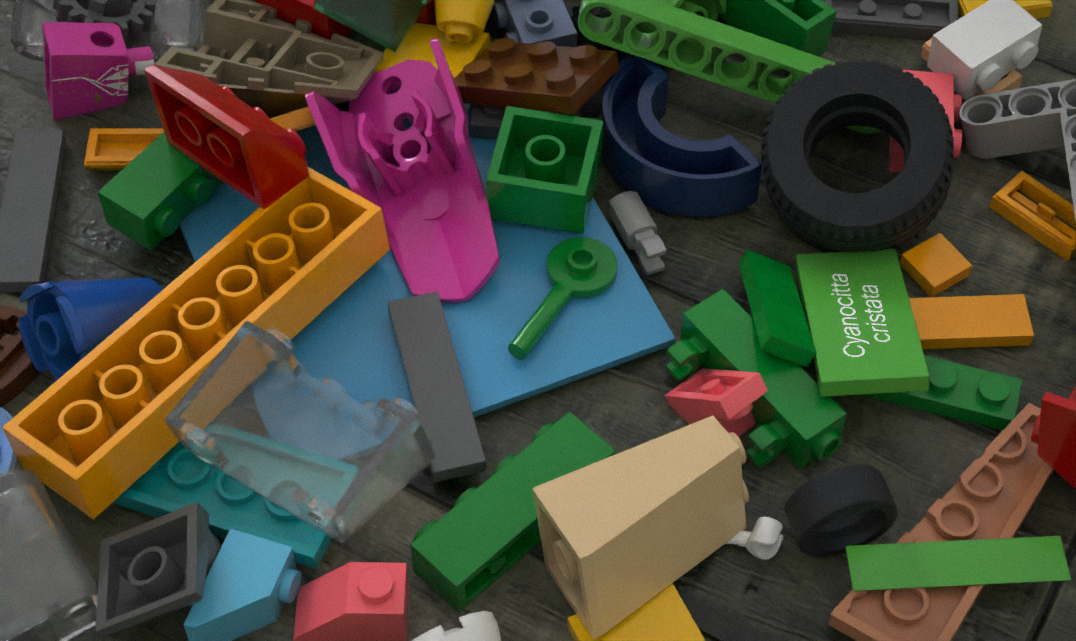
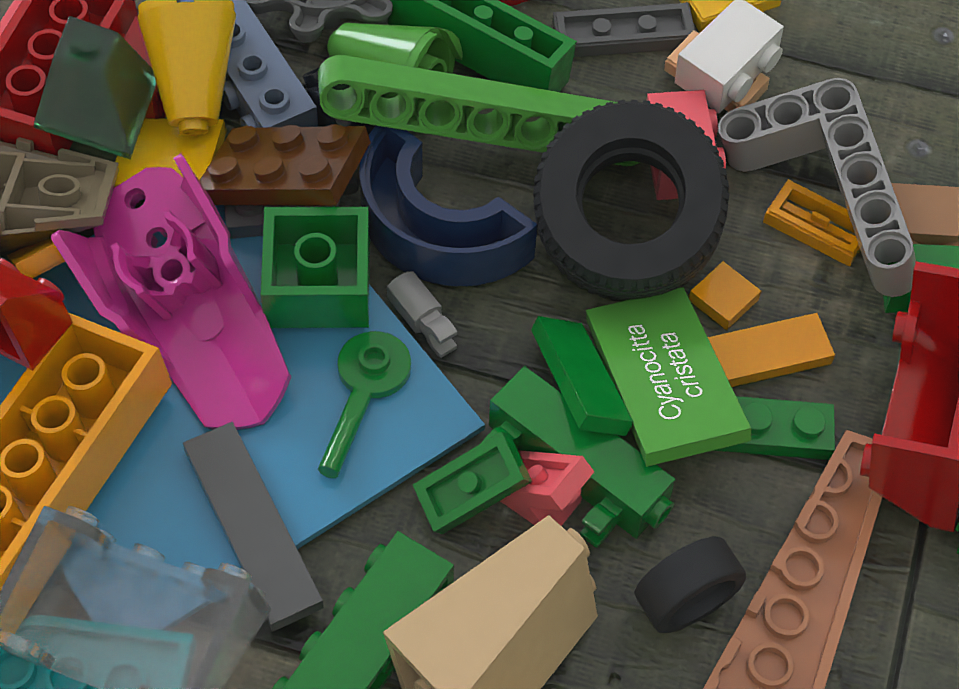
camera: 15 degrees left, 5 degrees up
white hand [725,517,784,560] -> none
bright green sticker [845,536,1071,591] -> none
none -> green plate [413,431,532,534]

